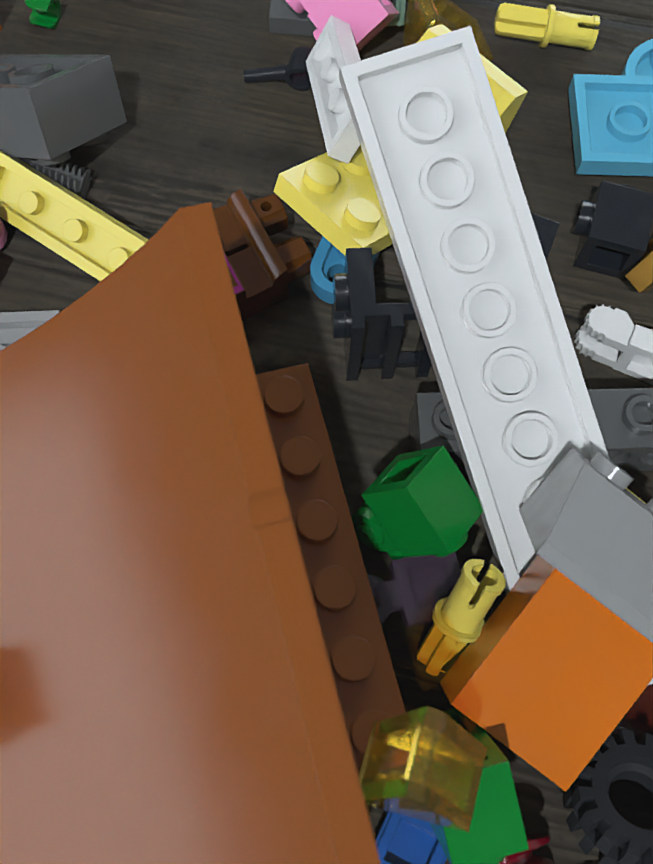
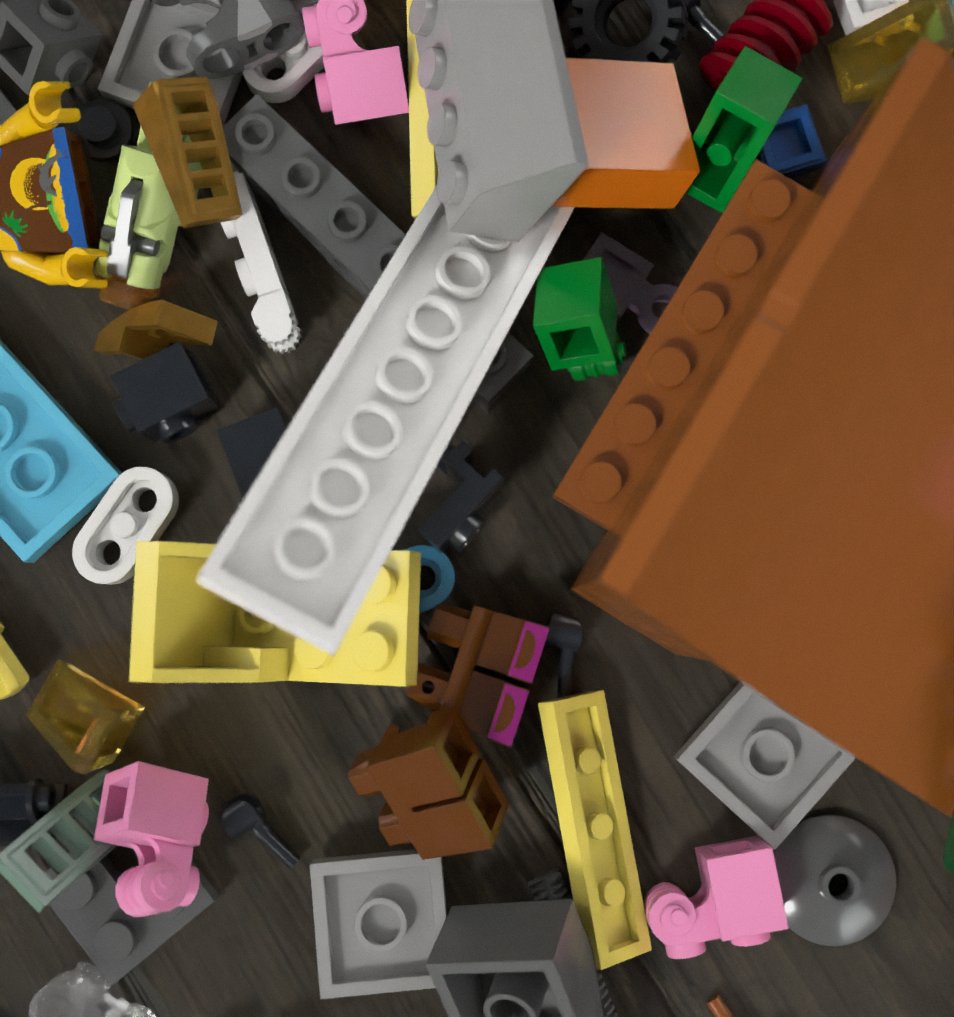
camera: 130 degrees left, 15 degrees up
white plate [305,15,361,164] -> none
clear yellow slope [359,706,487,832] -> none
light yellow axle [417,559,506,676] -> none
none -> white plate [72,467,179,585]
none -> light grey plate [310,849,447,999]
none -> reddish brown hips [348,706,509,860]

